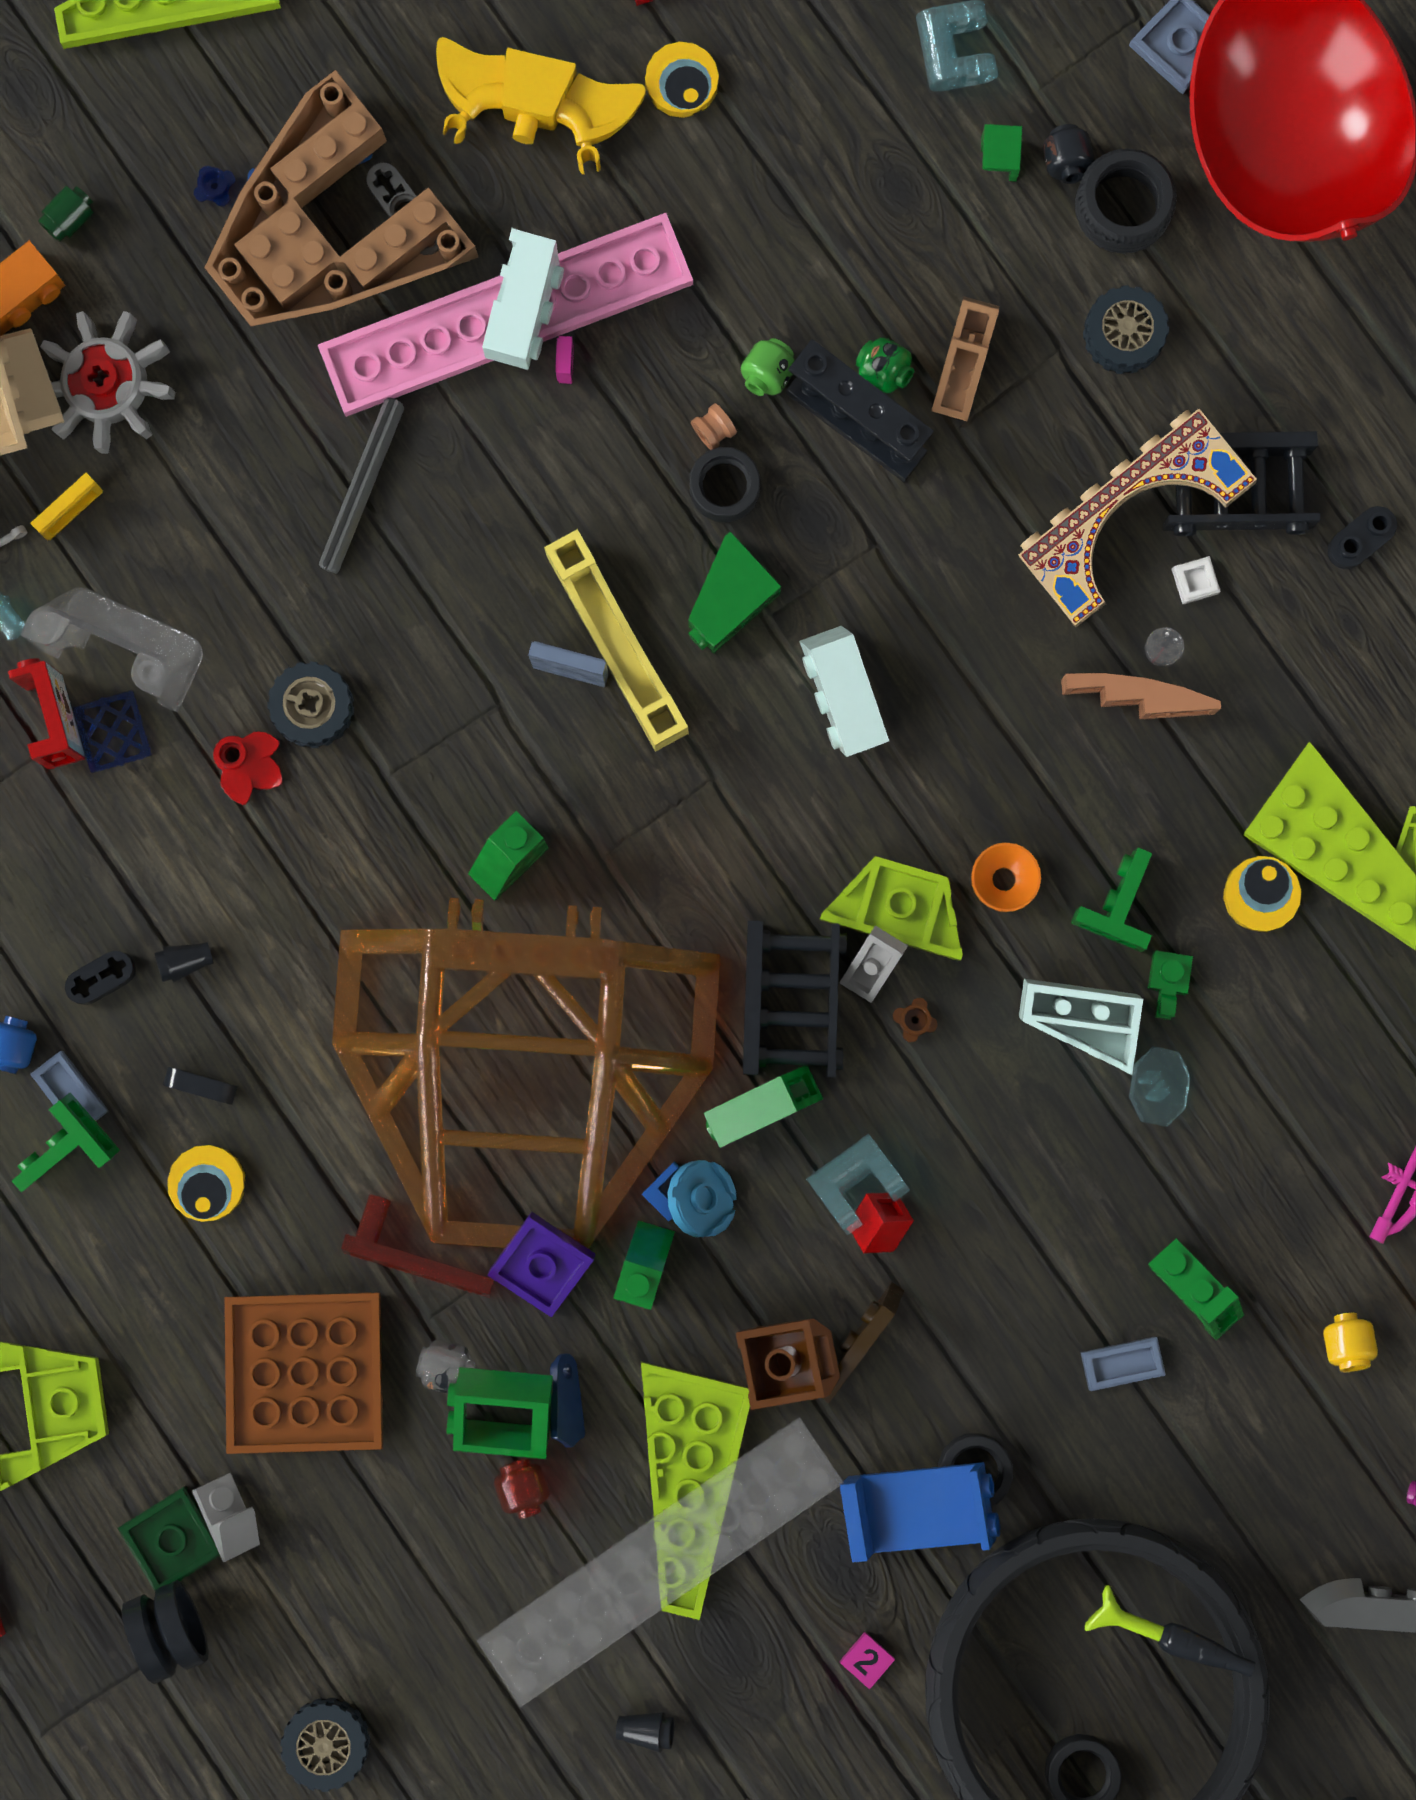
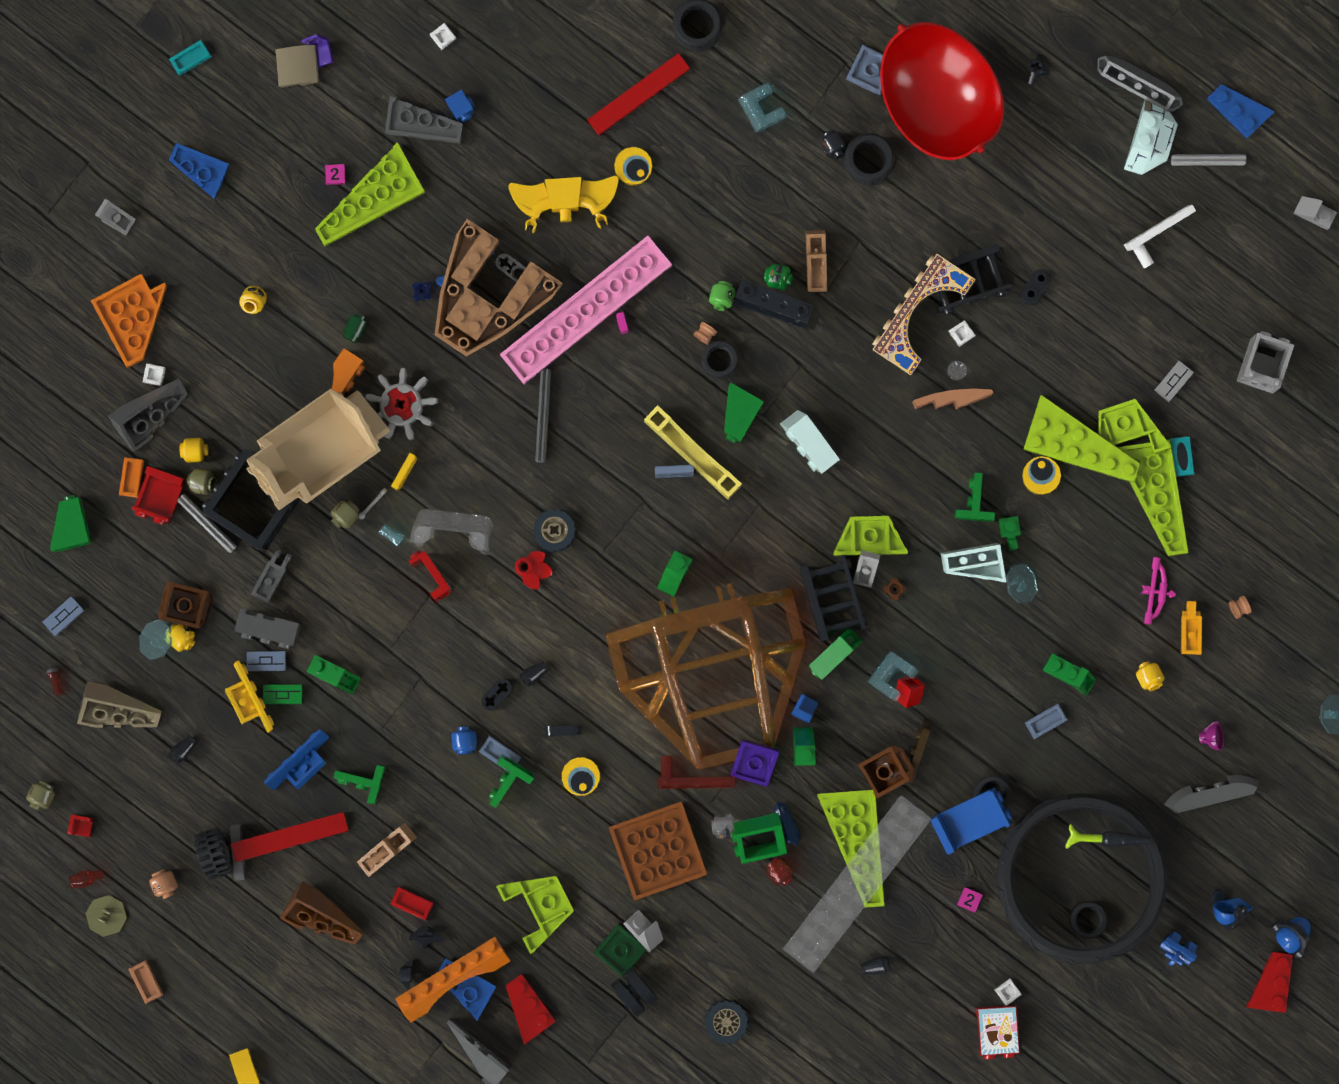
camera: 20 degrees left, 0 degrees up
clear blue window [73,690,152,773] -> none
light aqua wedge [482,228,564,370] -> none
dark azure tile [668,1160,736,1237] -> none
orange piece [971,843,1041,912] -> none
green panel [981,124,1022,182] -> none
black wheel [1083,285,1169,374] -> none

